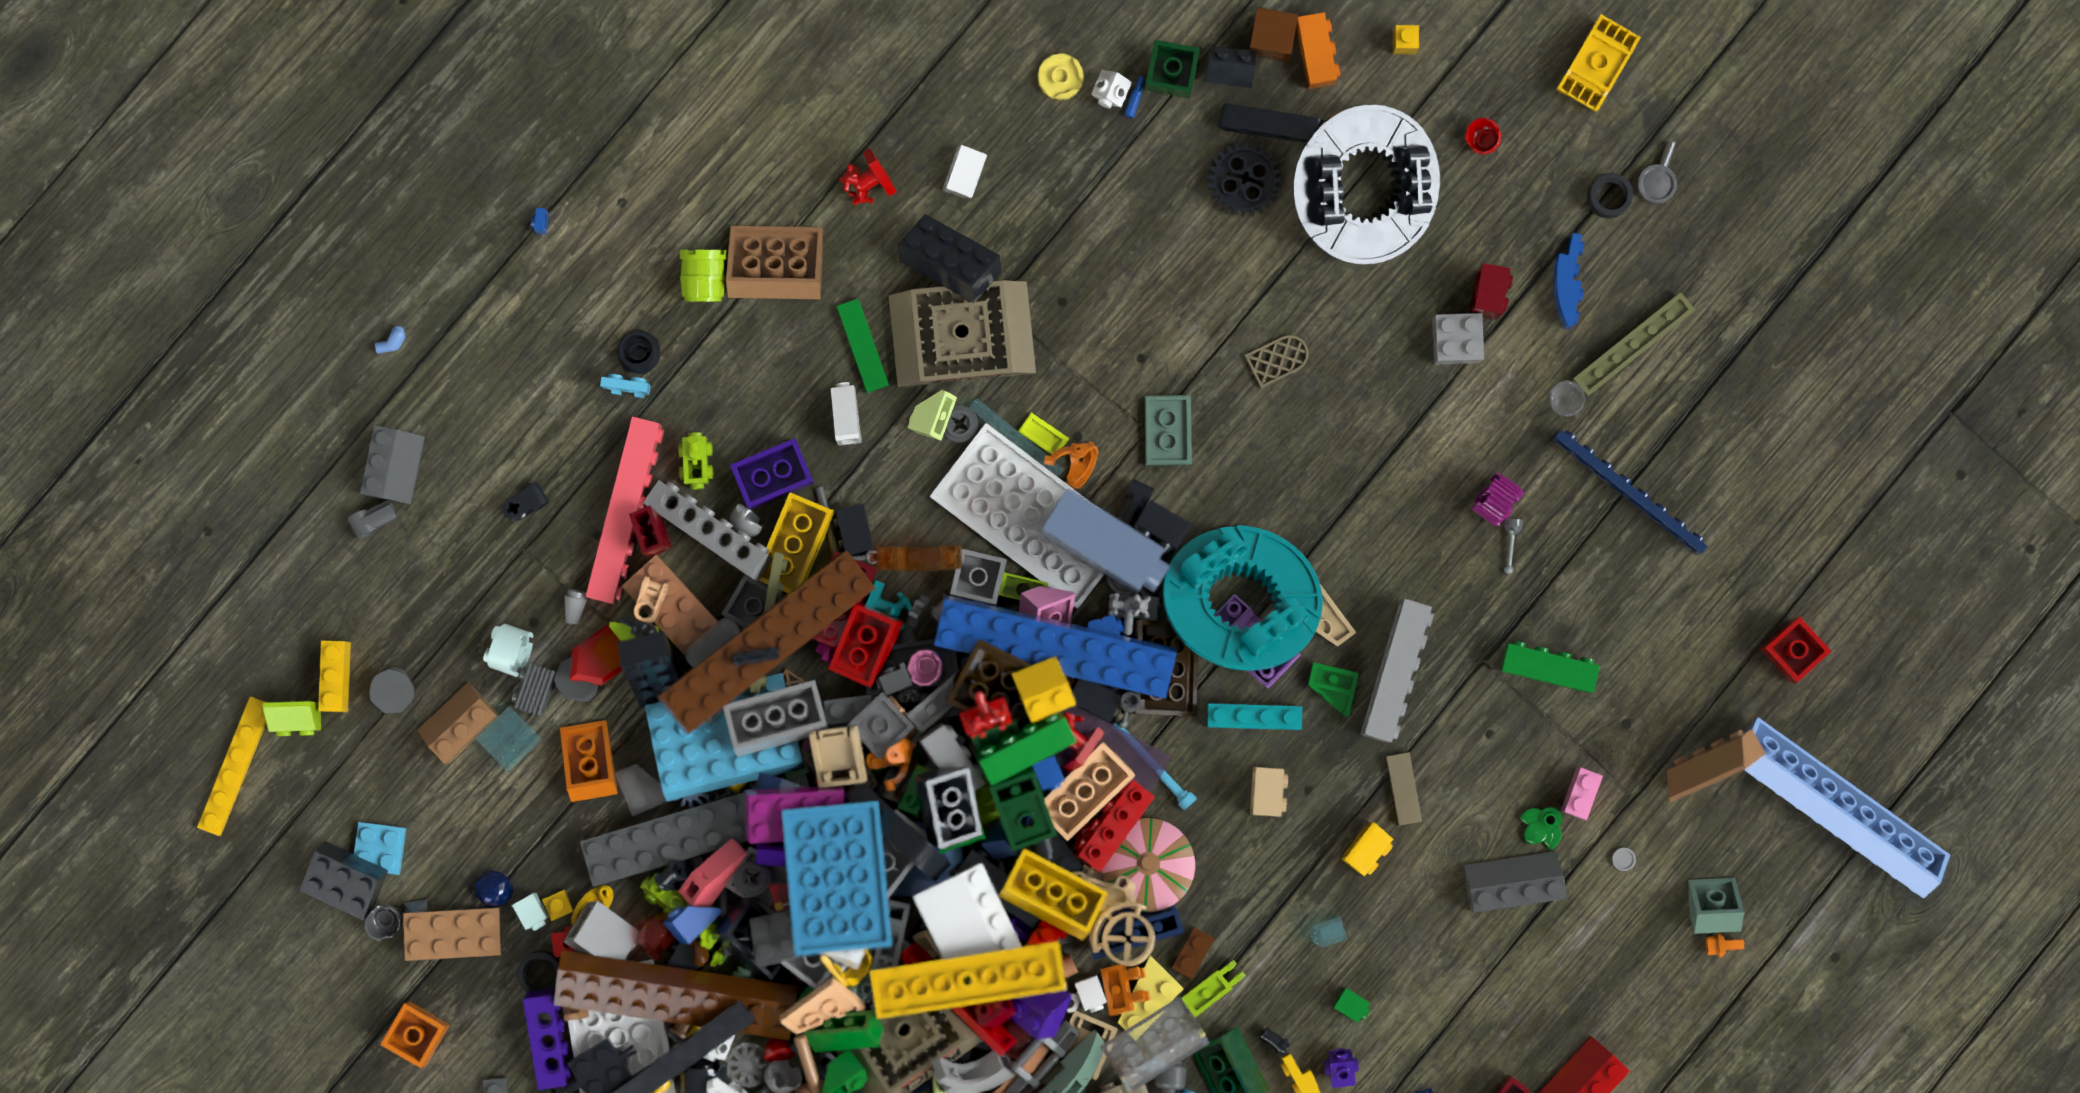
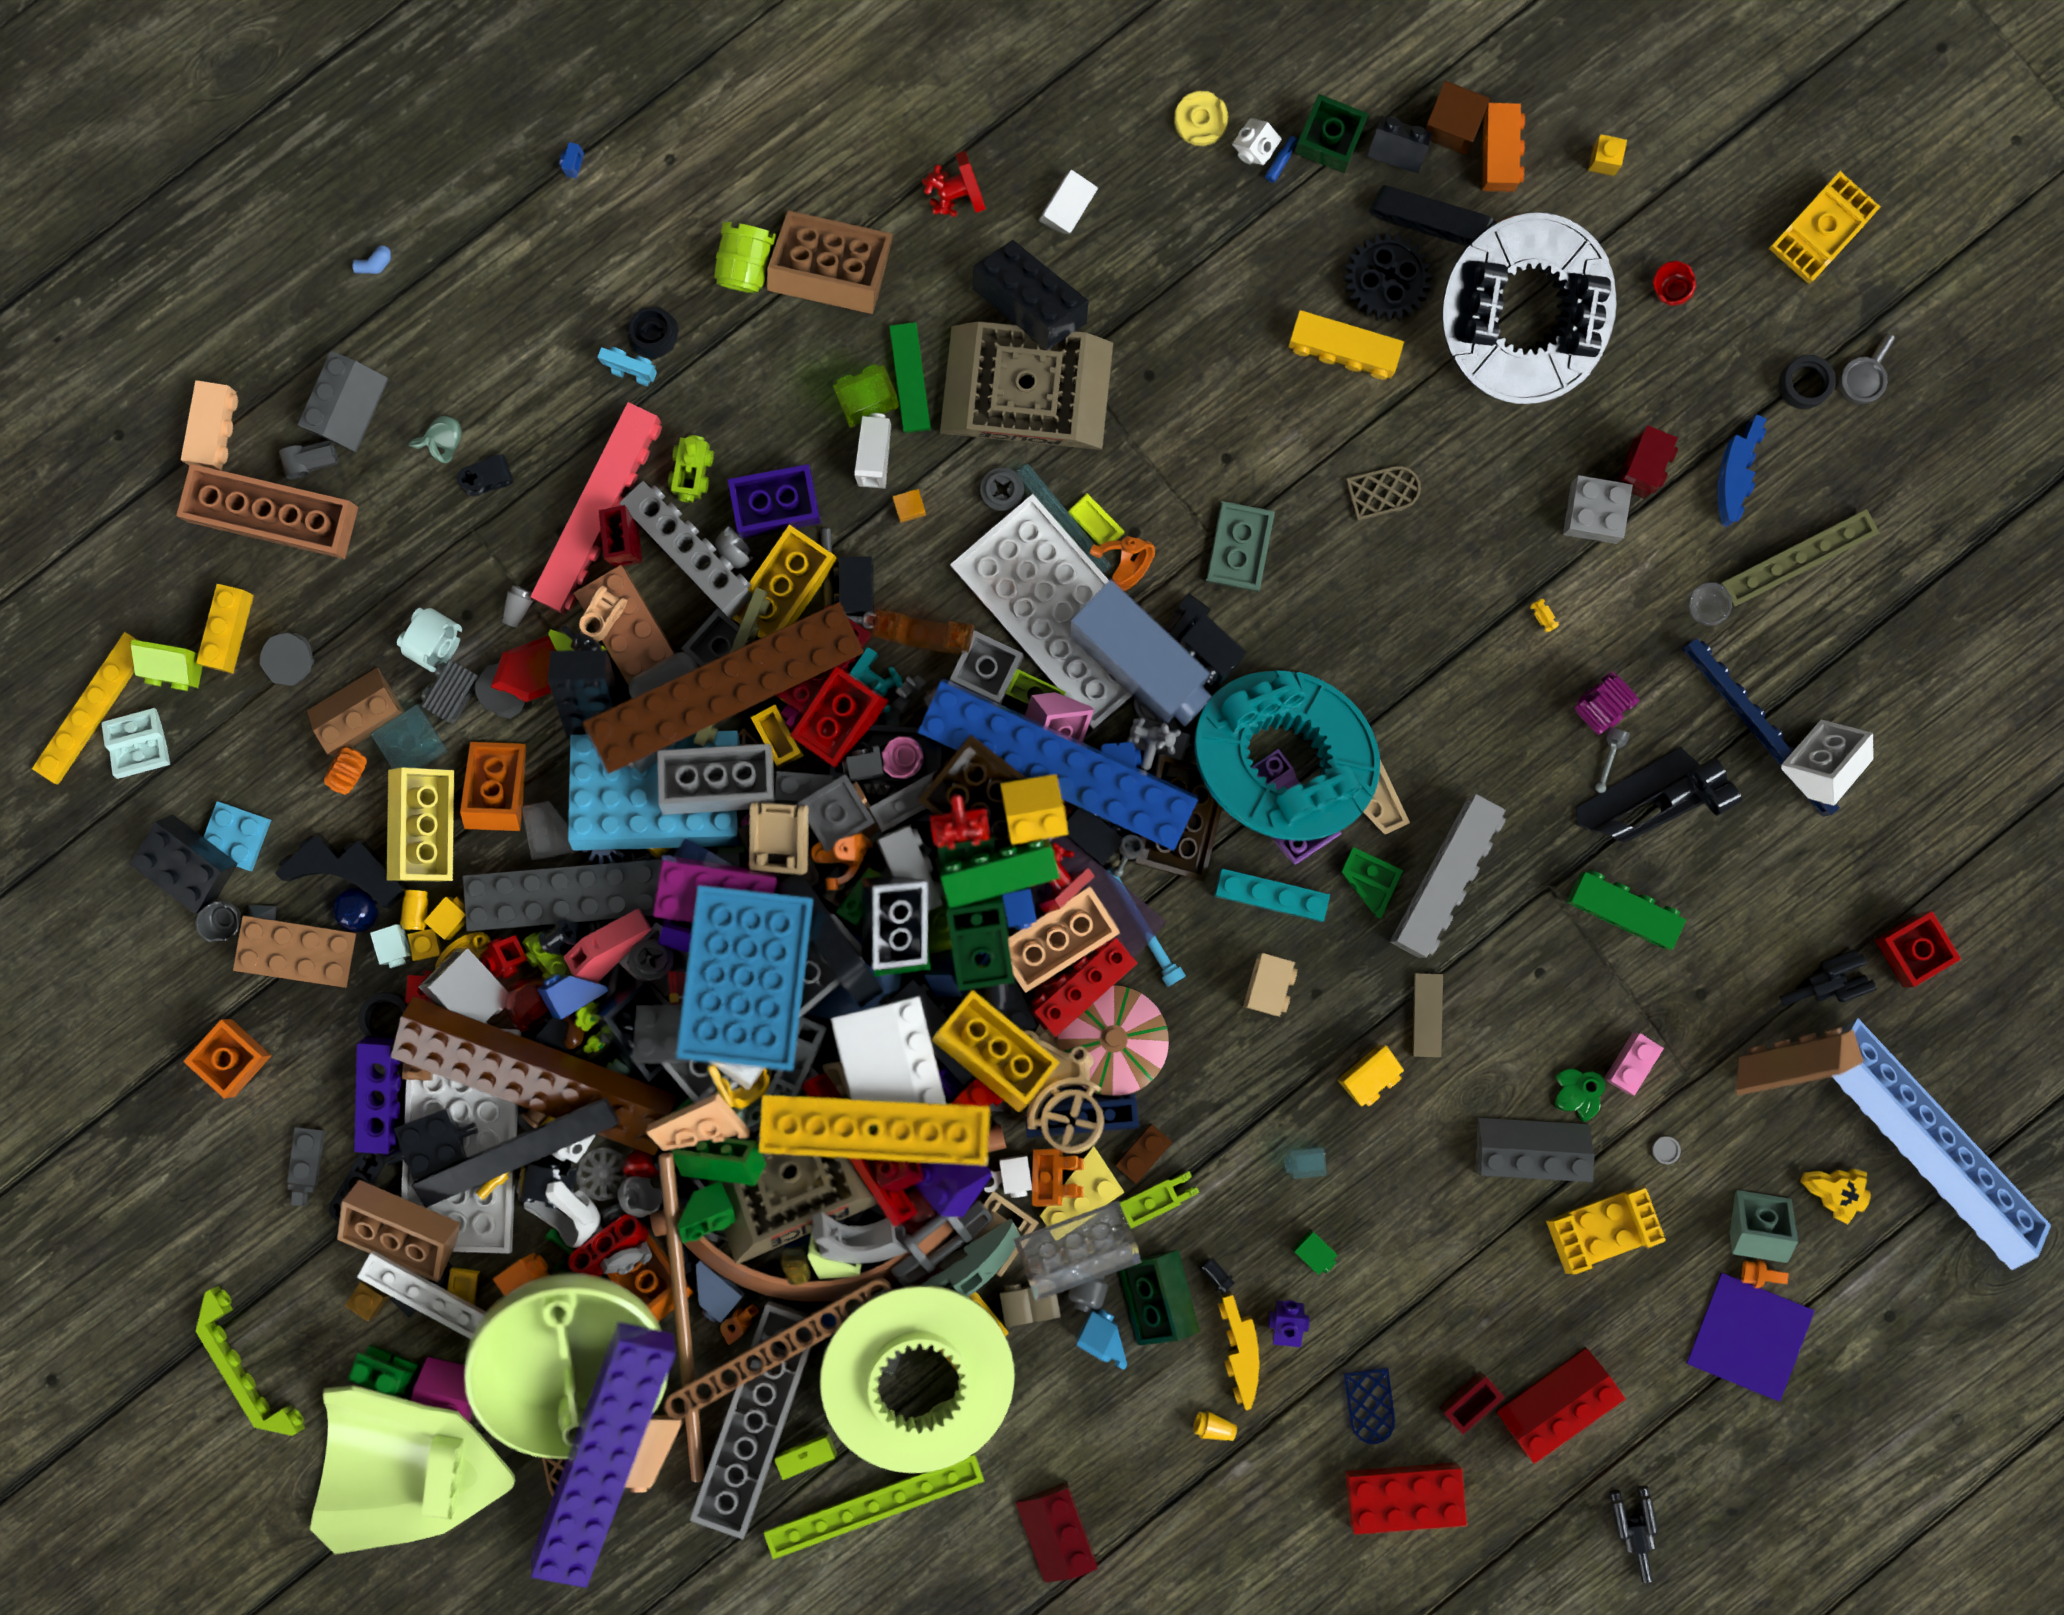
camera: 15 degrees right, 0 degrees up
black axle [732,647,779,666] -> none
yellowish green slope [908,390,957,441] -> none
none -> light aqua slope [102,708,170,779]
none -> nougat brick [176,463,358,559]
none -> light nougat brick [181,380,238,471]
none -> black arch [275,835,409,908]
none -> orange gear [324,746,367,795]
none -> light yellow brick [387,768,454,882]
none -> yellow piece [400,890,428,931]
none -> sand green piece [408,416,462,463]
none -> yellow brick [424,896,466,940]
none -> red brick [480,935,528,979]
none -> yellow brick [751,705,804,769]
none -> clear neon green brick [833,364,899,428]
none -> light orange slope [893,489,926,523]
none -> yellow brick [1288,310,1404,380]
none -> yellow piece [1530,599,1559,633]
none -> yellow plate [1546,1185,1666,1275]
none -> black panel [1576,747,1742,843]
none -> dark purple piece [1686,1273,1815,1402]
none -> black plant [1779,949,1877,1007]
none -> white slope [1781,720,1873,805]
none -> yellow rock [1800,1168,1871,1224]

